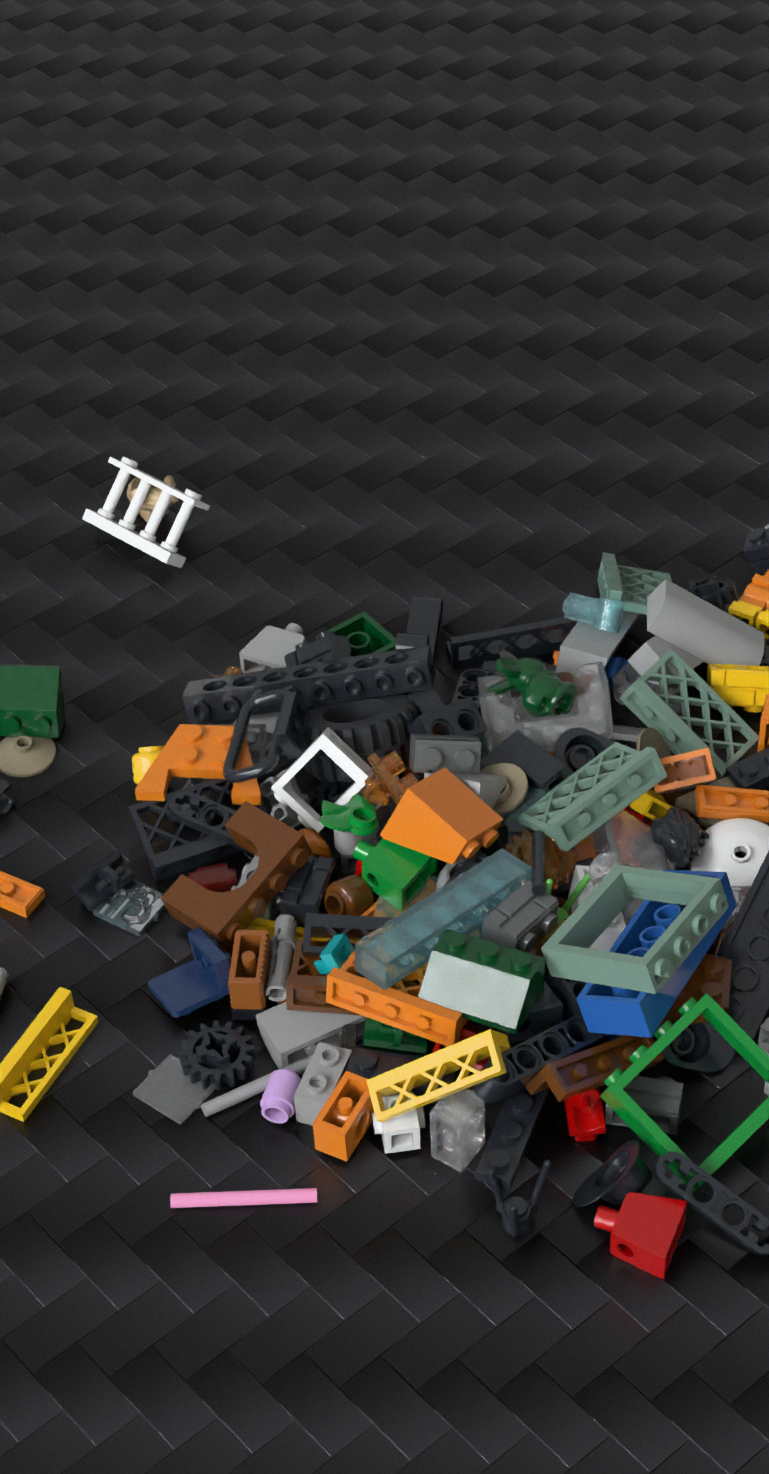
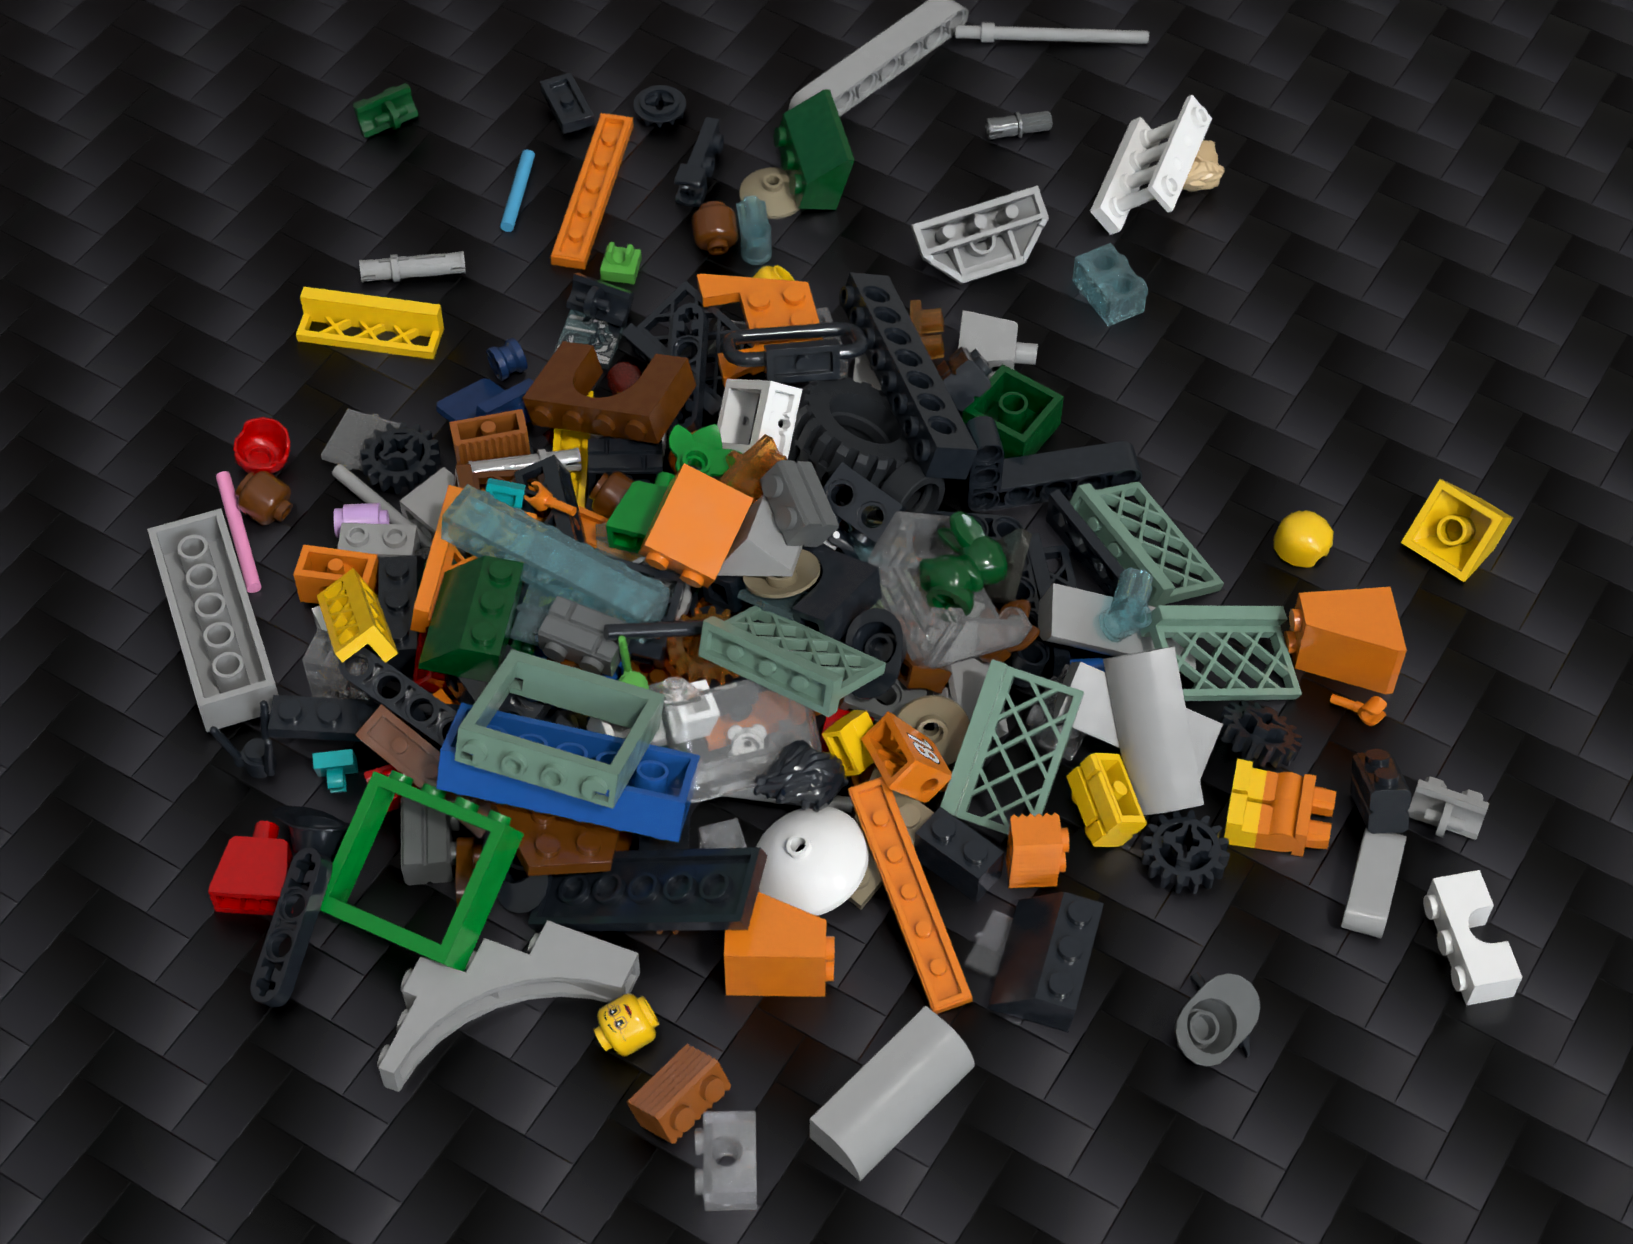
camera: 70 degrees right, 10 degrees up
none -> light grey brick [147,508,279,732]
none -> red hair [233,417,291,474]
none -> reddish brown head [235,471,293,525]
none -> teal tile [312,749,358,793]
none -> reddish brown plate [456,836,483,907]
none -> dark blue wheel [486,338,528,381]
none -> orange hand [524,481,577,516]
none -> bright green tile [600,242,642,284]
none -> reddish brown head [692,201,739,255]
none -> clear light blue piece [736,196,772,265]
none -> light grey wedge [911,186,1049,284]
none -> dark grey axle [985,111,1053,140]
none -> sand green fence [1070,482,1224,607]
none -> clear light blue brick [1072,243,1148,327]
none -> yellow hair [1274,510,1334,568]
none -> orange slope [1284,587,1407,694]
none -> orange hand [1330,694,1387,726]
none -> yellow slope [1401,479,1513,582]

